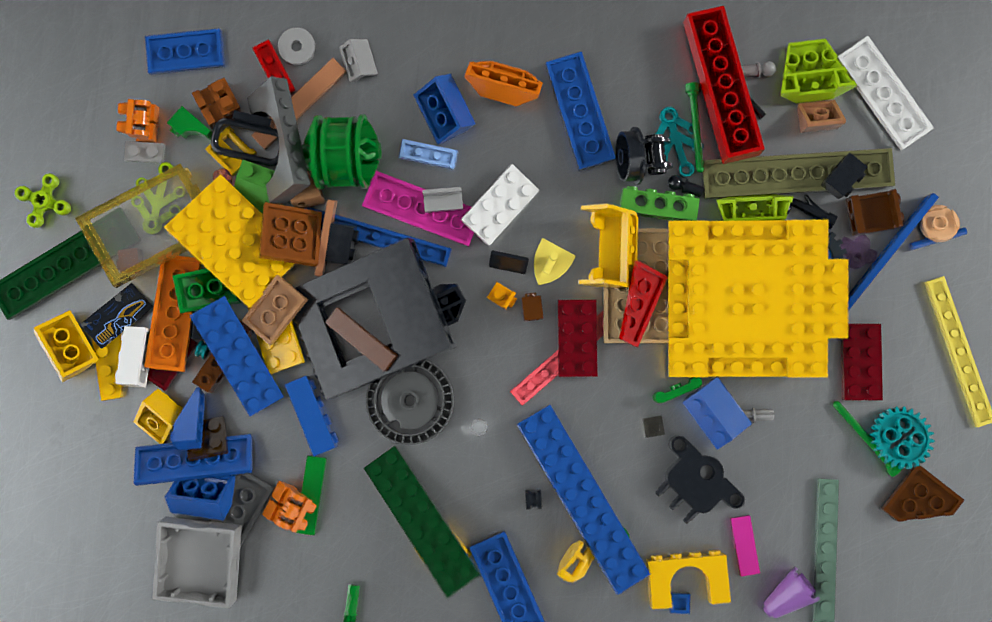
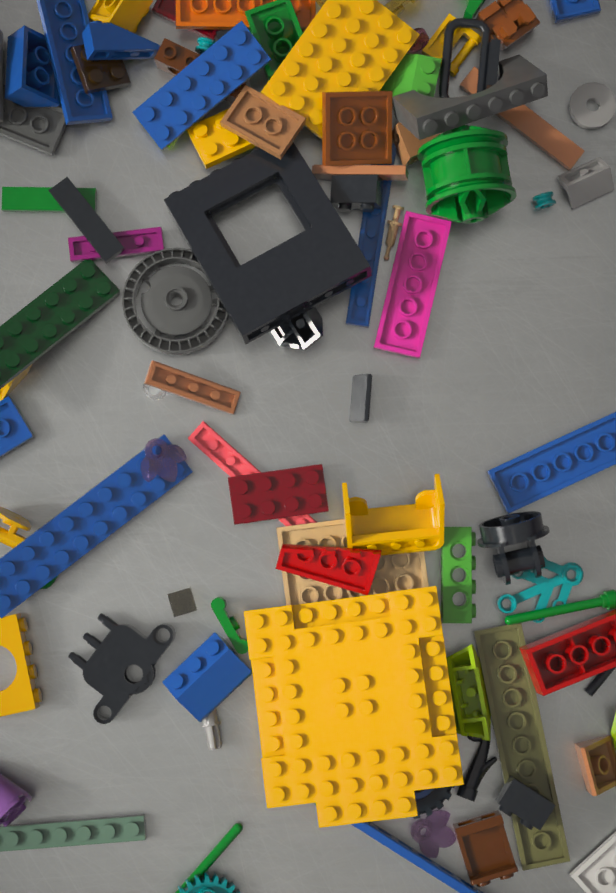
camera: 85 degrees right, 0 degrees up
red plate [252,39,296,93] -> none
orange hips [262,481,316,533] -> none
blue brick [285,376,339,456] -> none
reddish brown tile [325,307,397,371] -> none
light blue tile [398,139,458,170] -> none
blue slope [413,74,476,145] -> none
light grey panel [422,187,463,213] -> none
white plate [461,164,539,246] -> none
orange wedge [464,61,543,107] -> none
light orange bracket [487,282,517,310] -> none
reddish brown brick [521,293,544,322] -> none
black wheel [525,490,542,510] -> none
light yellow shield [534,238,576,286] -> none
black pin [667,175,704,198] -> none
dark pink tile [730,515,760,577] -> none
dark red plate [841,324,883,400] -> none
none -> black tile [48,177,125,264]
none -> magenta plate [68,227,164,263]
none -> clear purple plate [140,438,187,482]
none -> nougat tile [144,360,241,414]
none -> tan piece [384,205,404,261]
none -> teal bush [532,191,556,210]

